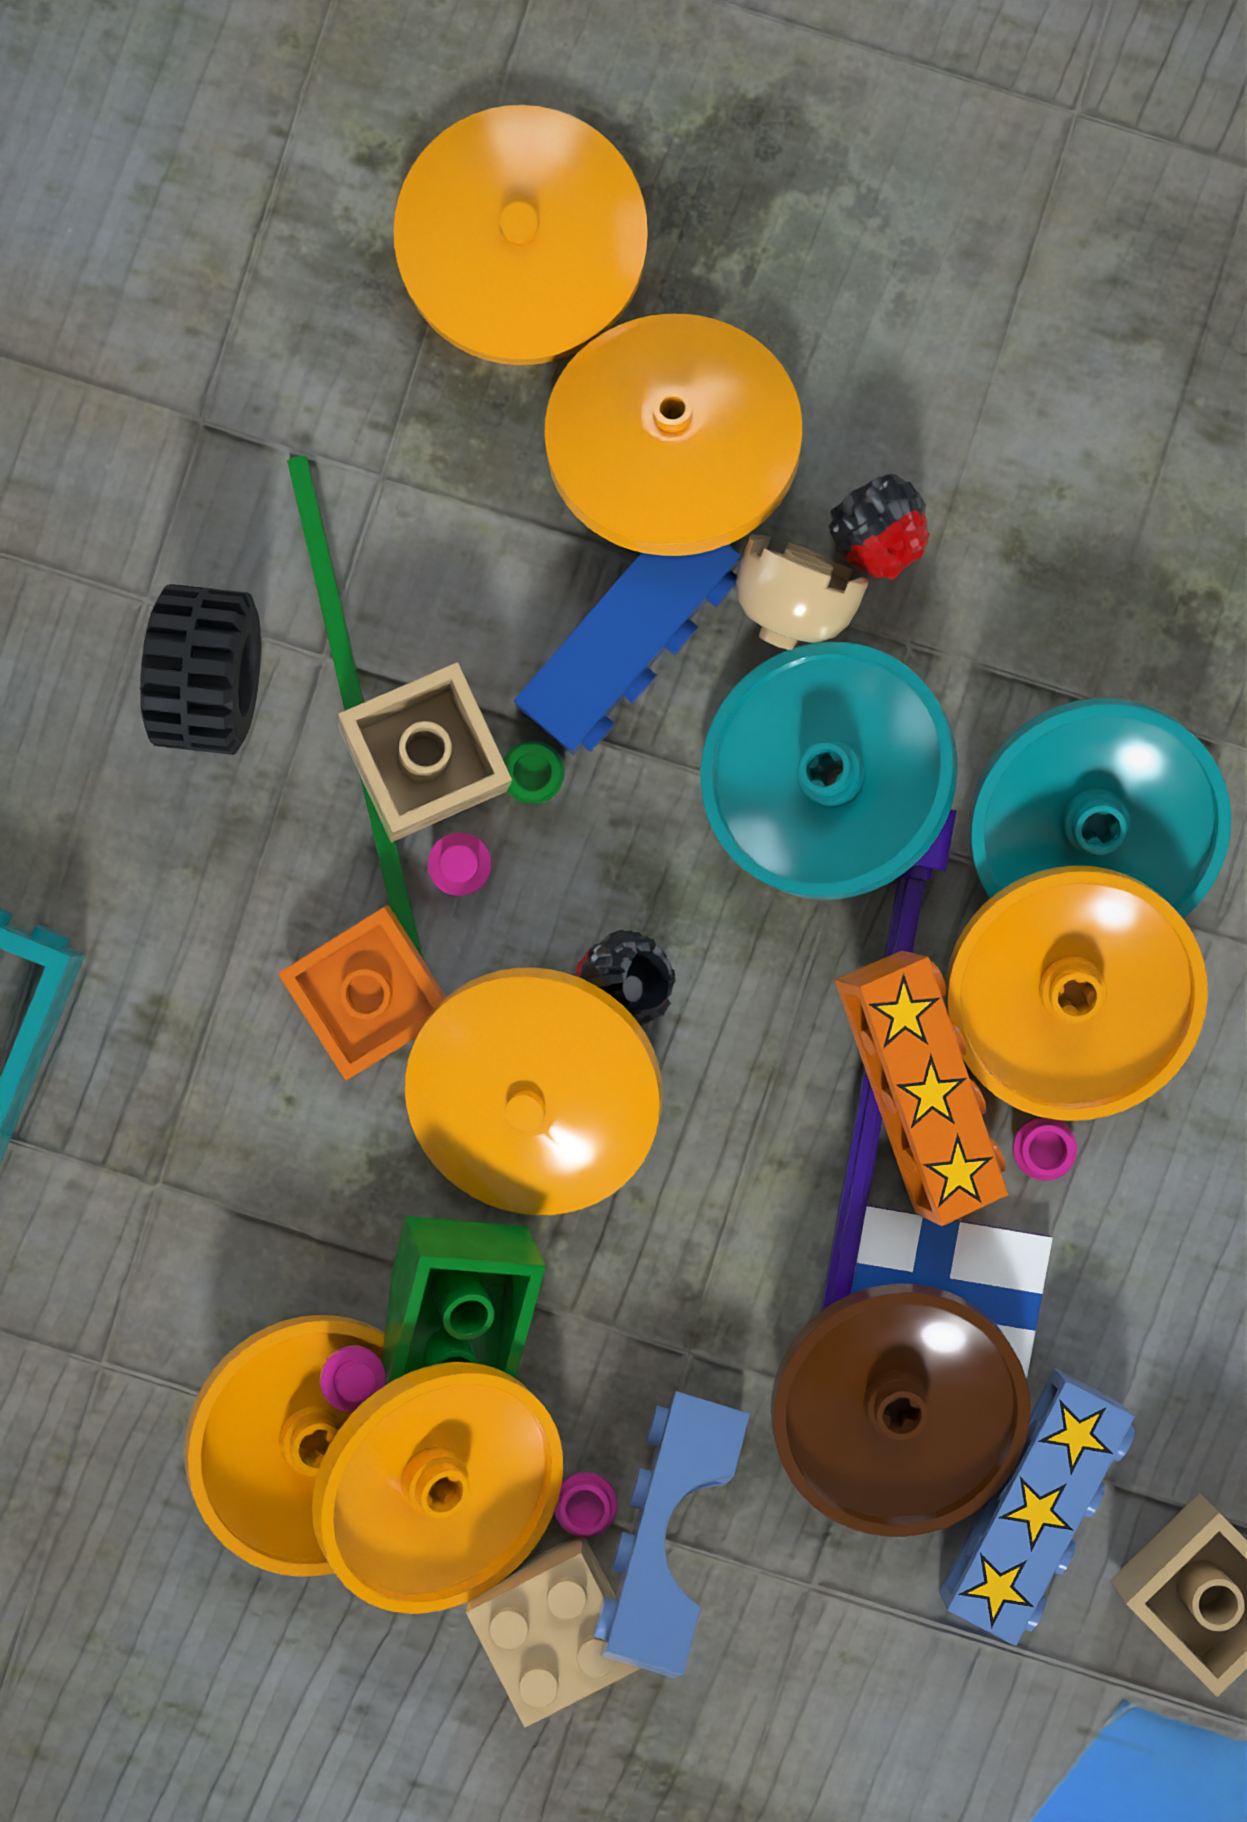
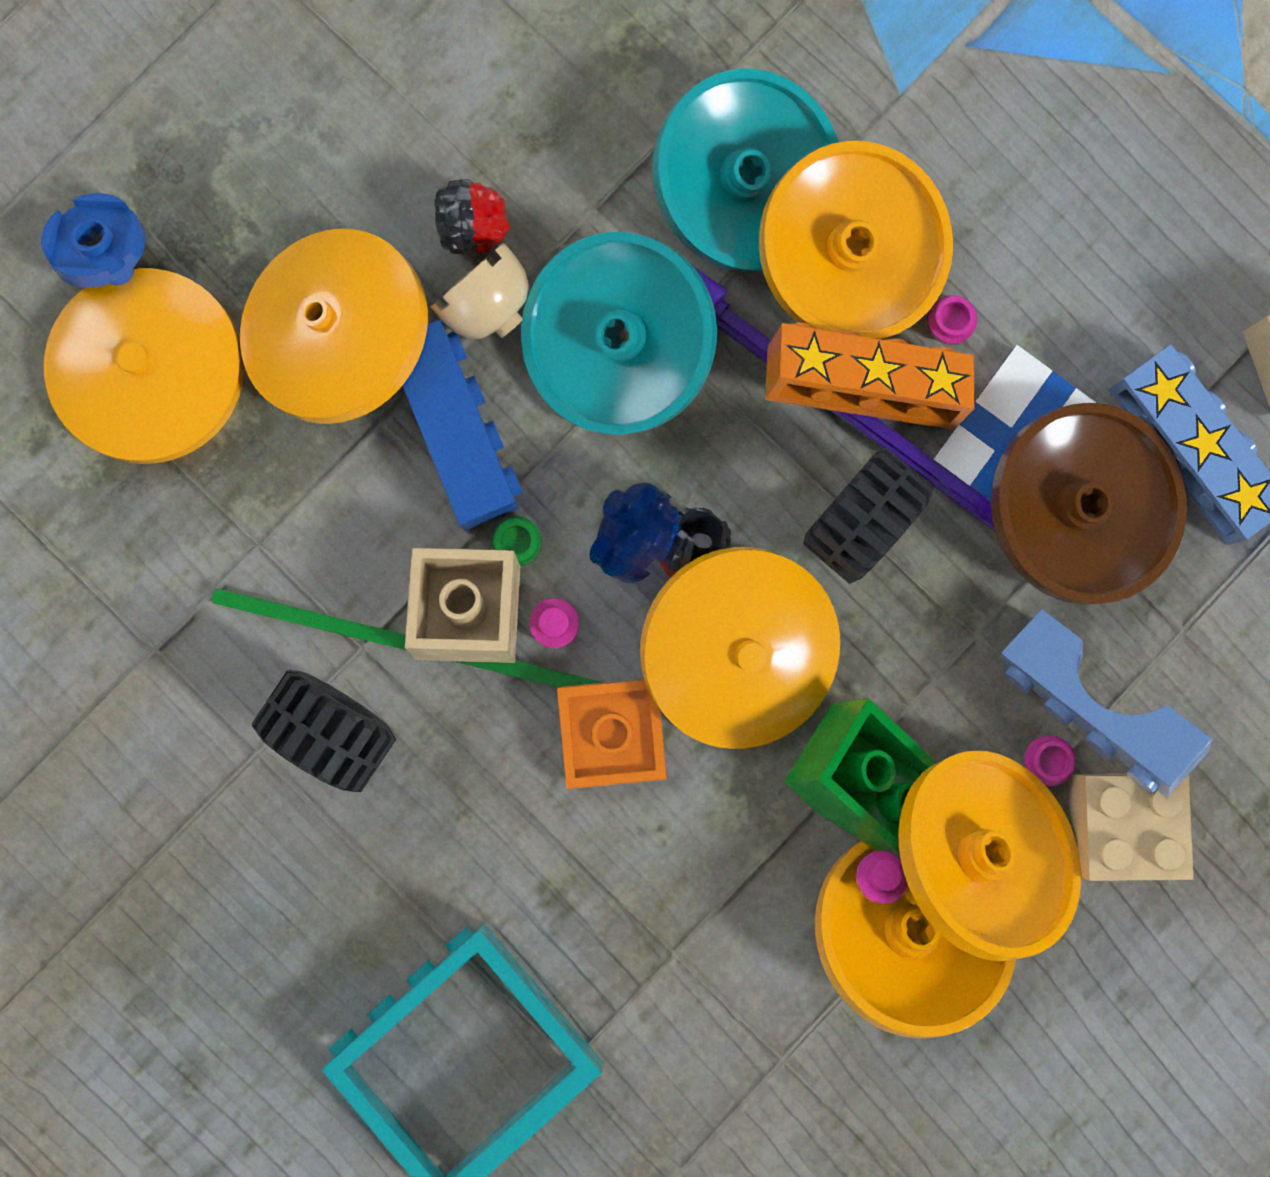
camera: 65 degrees left, 5 degrees down
none -> blue plate [41,193,146,287]
none -> clear blue plate [589,483,679,583]
none -> black tyre [803,448,934,584]

